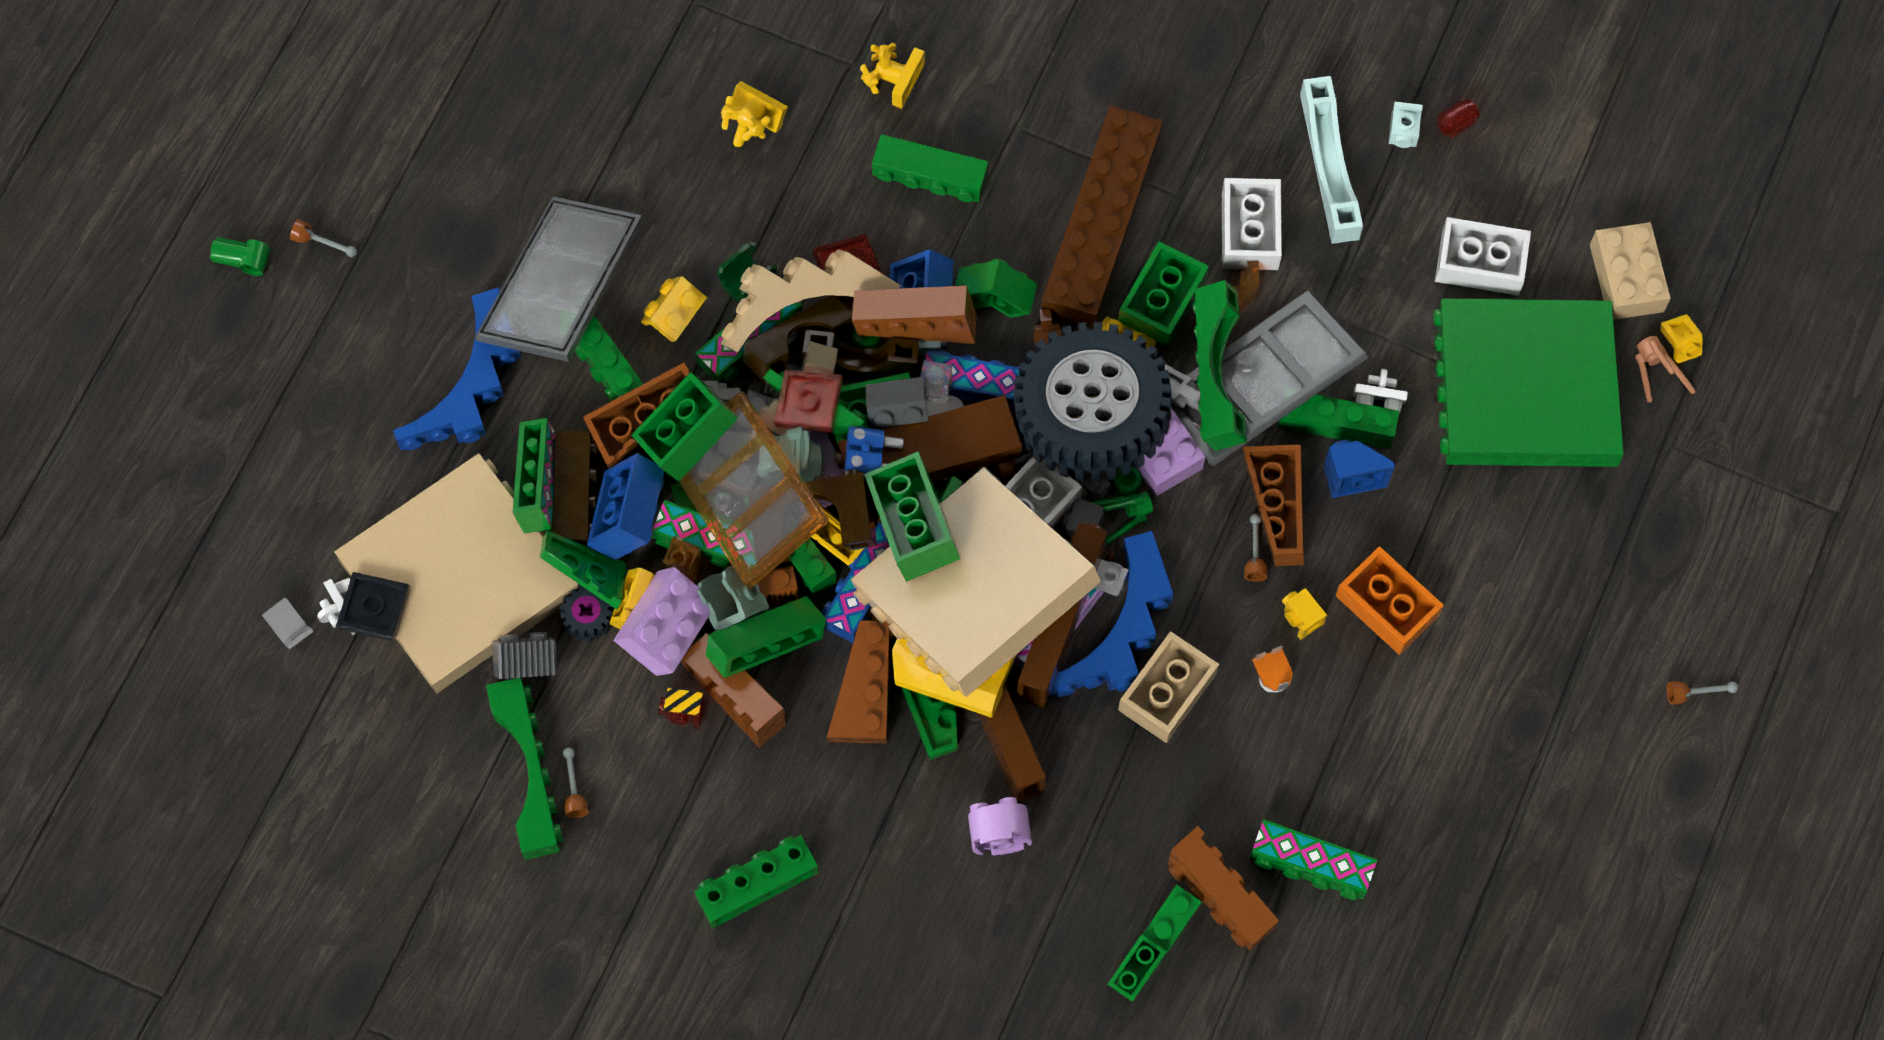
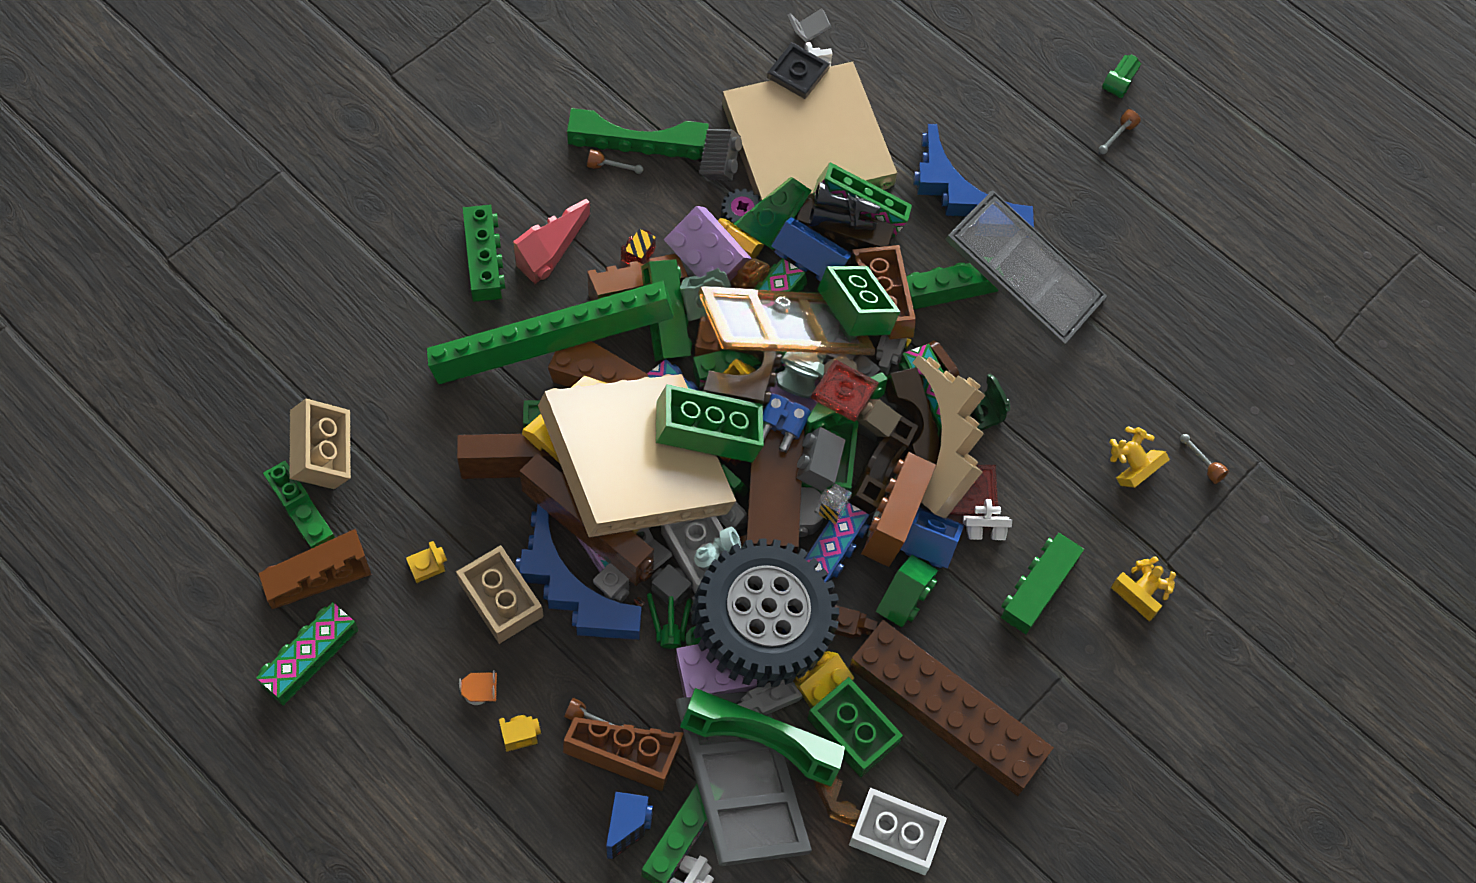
camera: 105 degrees right, 5 degrees down
yellow bracket [641,276,707,342] -> none
lavender brick [968,797,1032,855] -> none
orange brick [1336,546,1444,655] -> none
none -> tan brick [290,399,351,489]
none -> yellow bracket [406,541,447,583]
none -> green brick [427,281,674,385]
none -> coral wedge [513,199,590,284]
none -> light aqua arm [694,527,741,569]
none -> black piece [809,182,881,230]
none -> reddish brown tile [928,341,960,378]
none -> white hips [963,499,1012,540]
none -> hinge [1180,434,1229,484]

